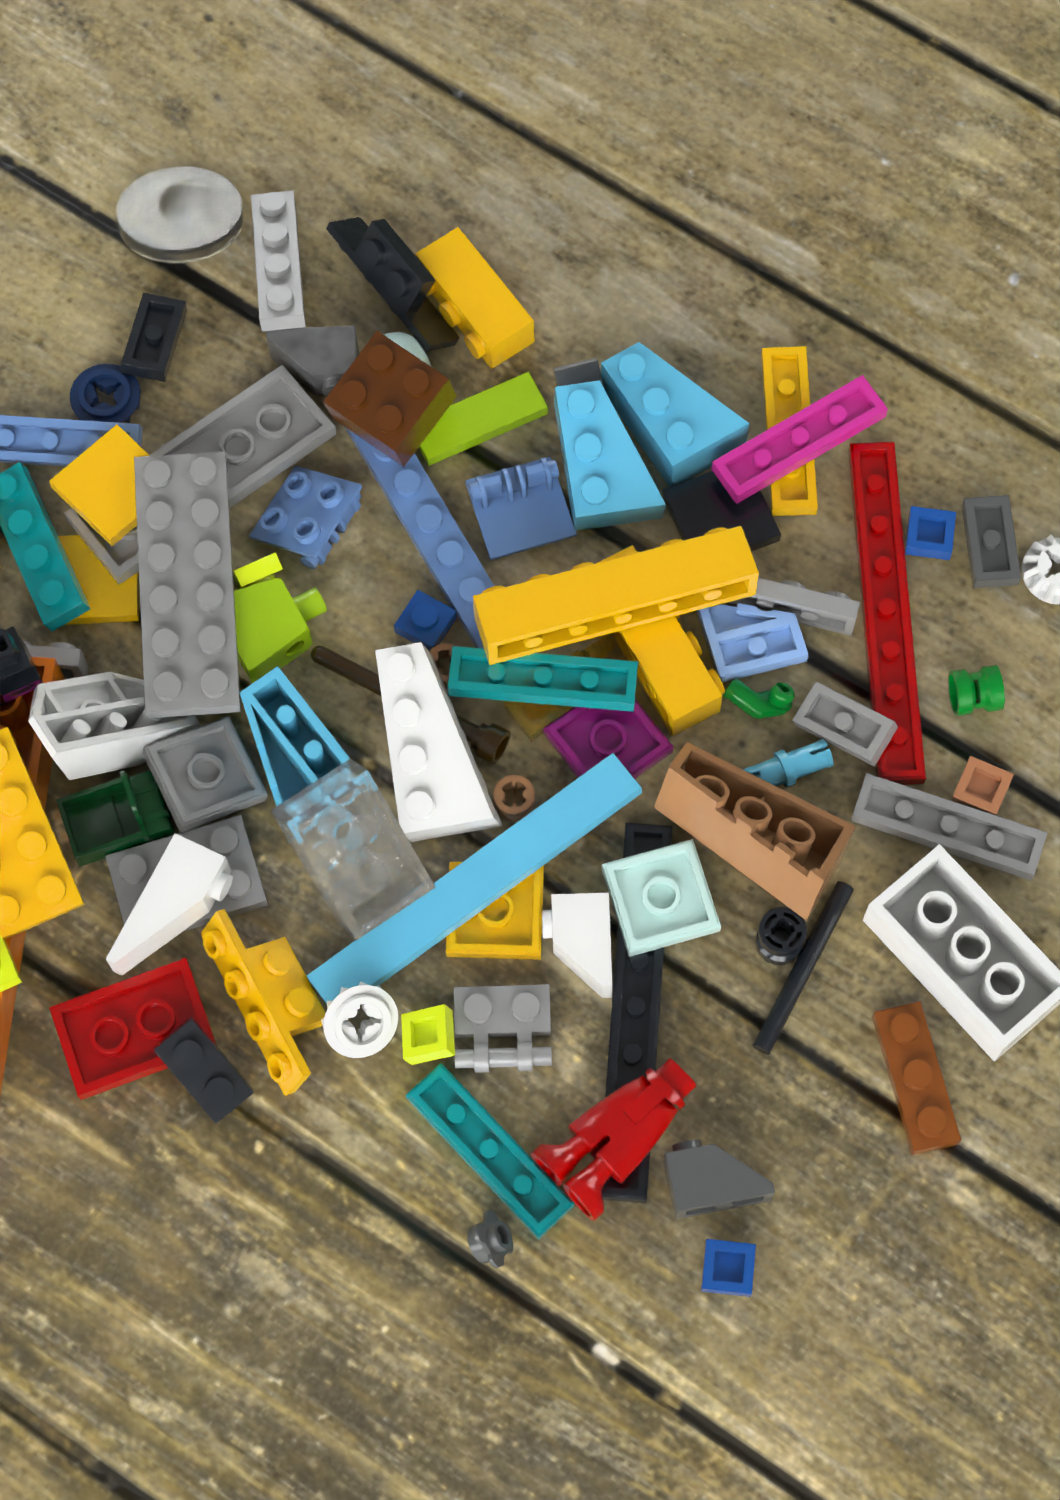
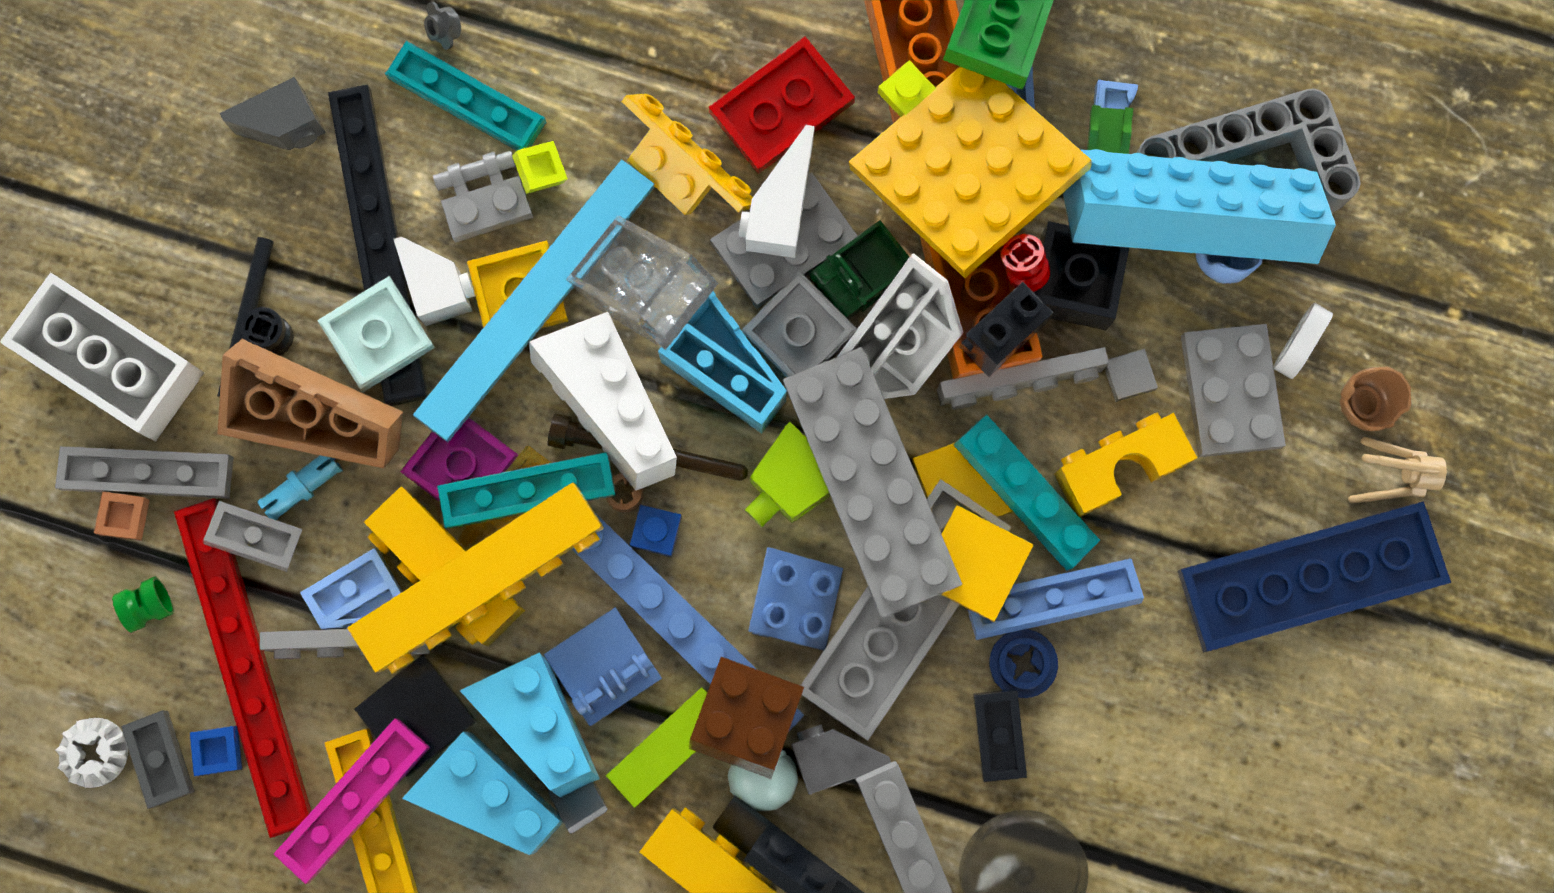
camera: 160 degrees right, 10 degrees up
black plate [154,1016,254,1124] -> none
neon yellow plate [233,552,283,589] -> none
white gear [321,981,398,1058] -> none
medium nougat bush [493,775,535,822] -> none
red piece [531,1058,696,1221] -> none
blue plate [701,1239,756,1297] -> none
green arm [723,678,795,719] -> none
dark orange plate [872,1001,961,1155] -> none

